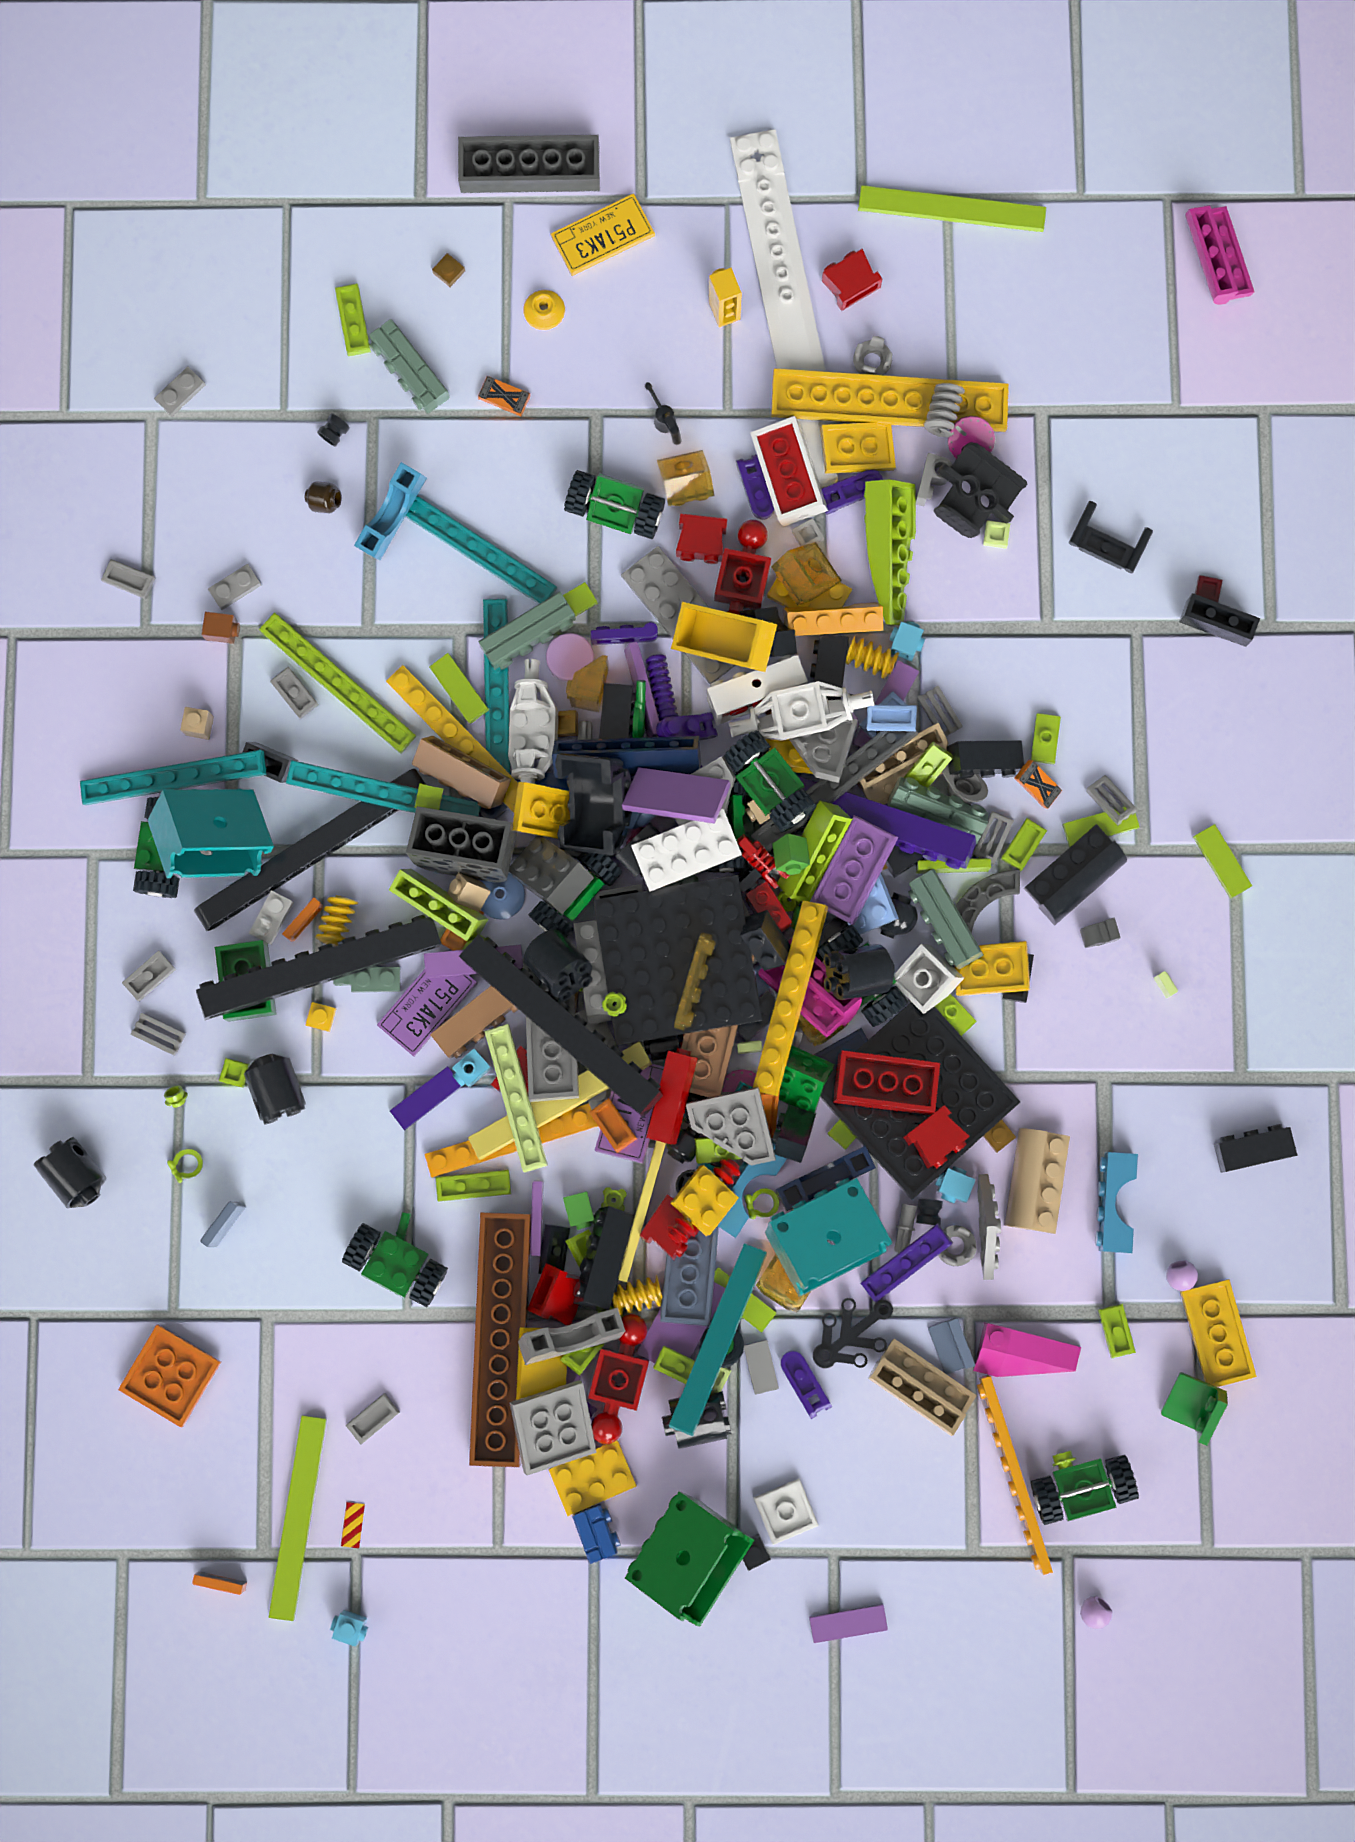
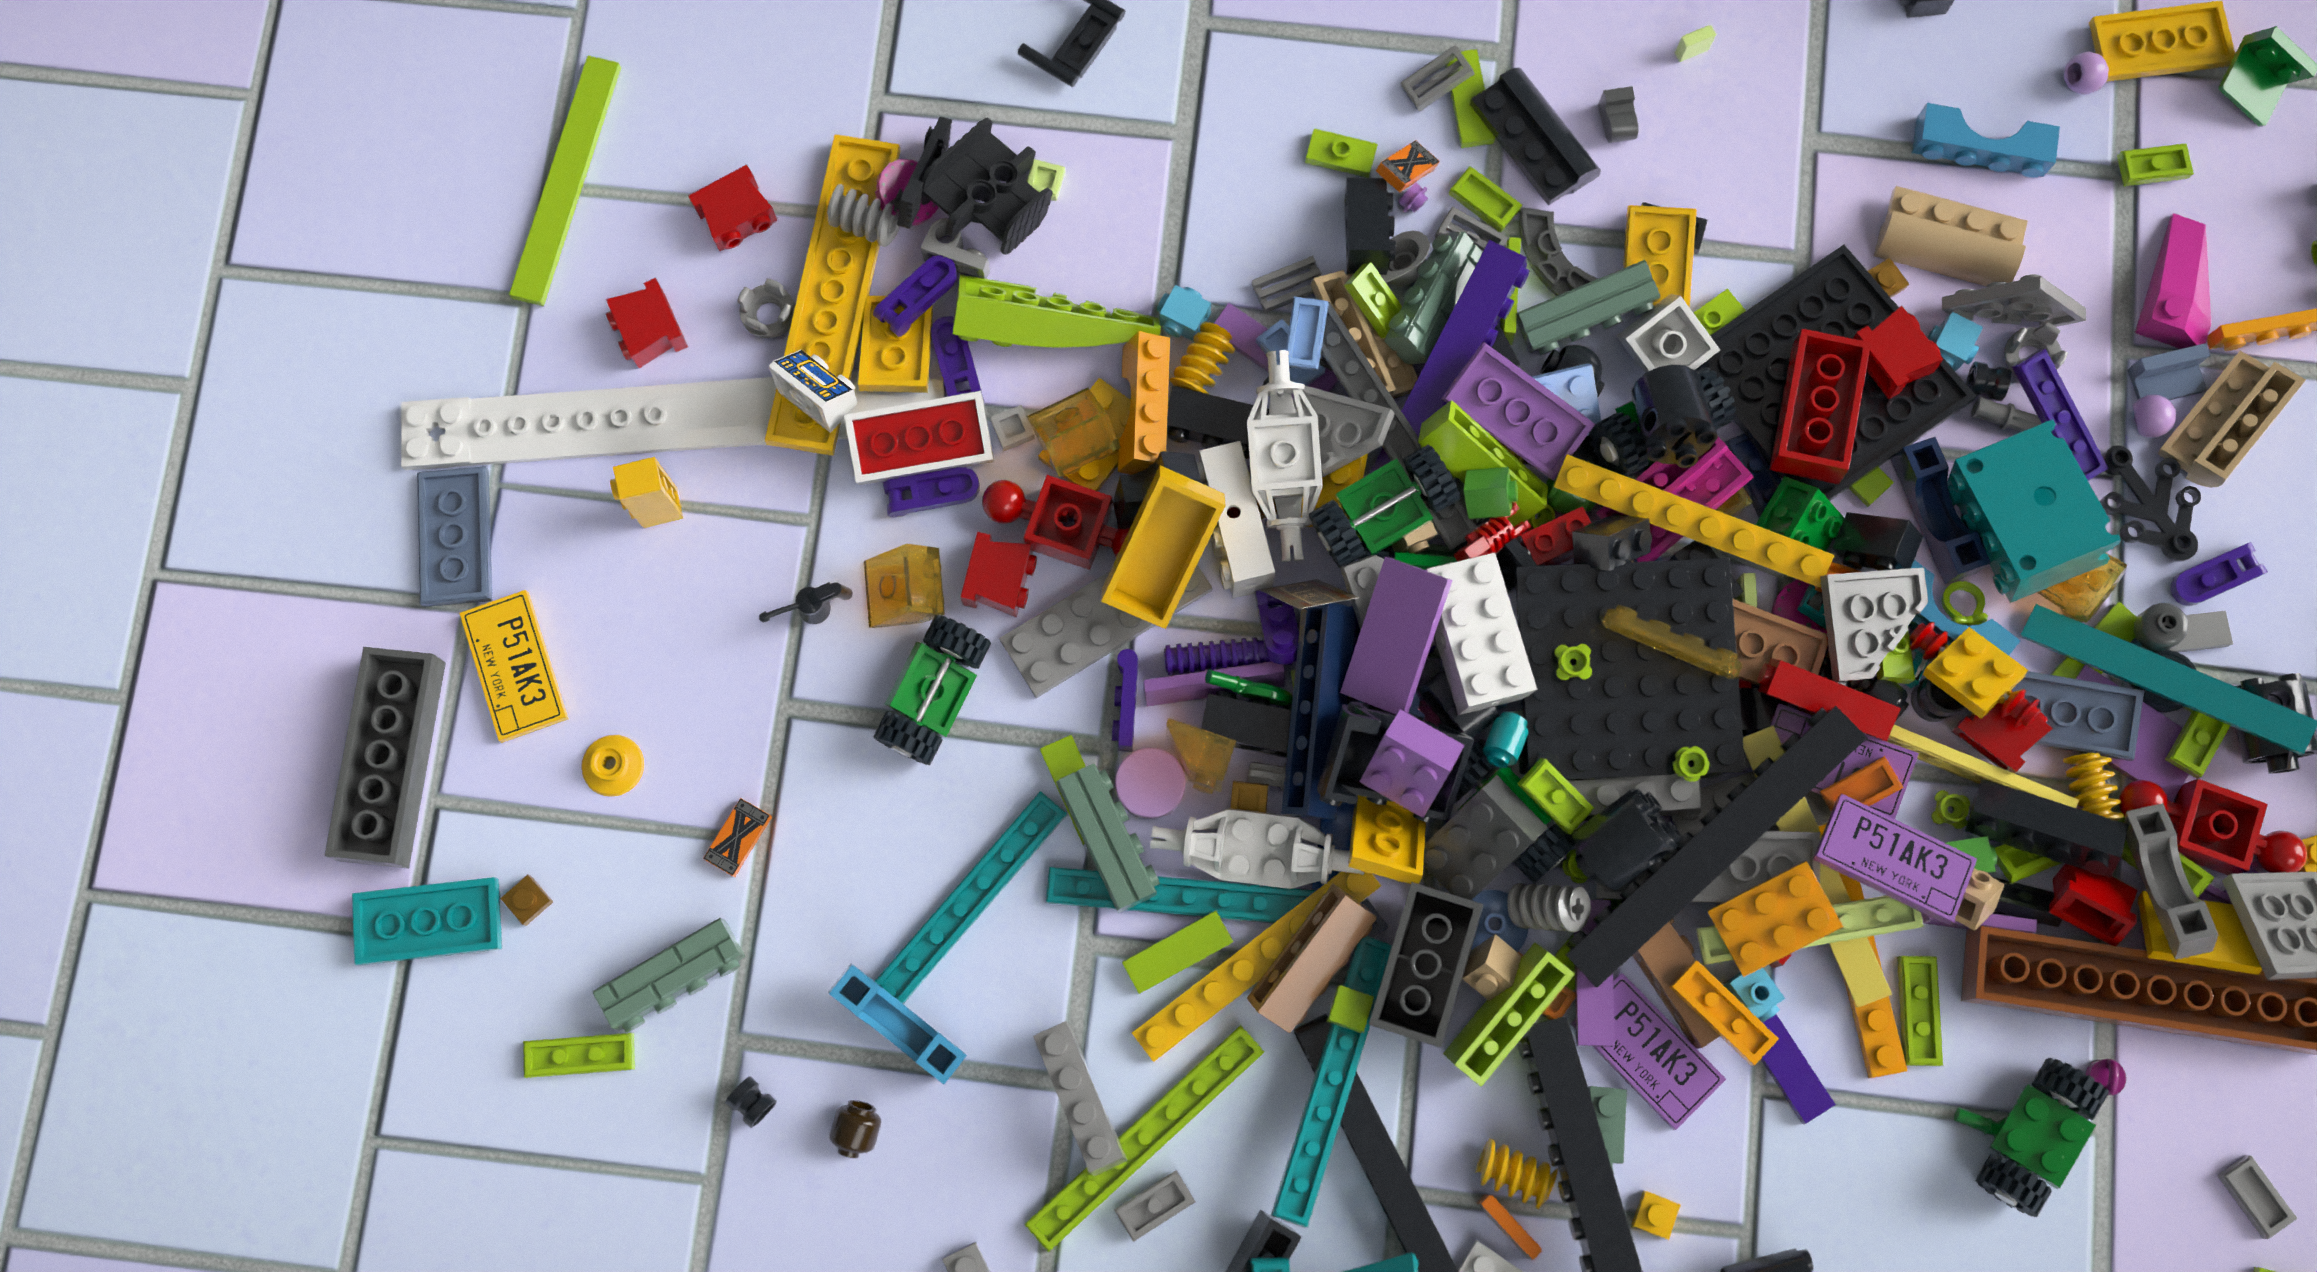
camera: 85 degrees left, 5 degrees down
none -> teal plate [352,877,502,966]
none -> sand blue tile [417,466,493,607]
none -> red hips [688,164,778,252]
none -> white slope [769,350,857,433]
none -> dark purple plate [873,255,957,337]
none -> black container [894,116,952,229]
none -> light grey arch [1033,1021,1128,1176]
none -> sticker [1260,579,1359,609]
none -> medium lavender brick [1360,709,1465,818]
none -> medium lavender plate [1398,182,1428,213]
none -> teal brick [1483,712,1529,768]
none -> light grey piece [1507,883,1591,932]
none -> lime plate [1517,758,1594,835]
none -> lime plate [1555,644,1592,681]
none -> light orange plate [1669,960,1779,1066]
none -> light orange plate [1707,860,1844,977]
none -> medium lavender tile [1813,794,1977,925]
none -> tan brick [1955,868,2005,931]
none -> magenta tile [2085,1059,2126,1095]
none -> lavender piece [2132,395,2176,437]
none -> dark grey head [2134,603,2189,652]

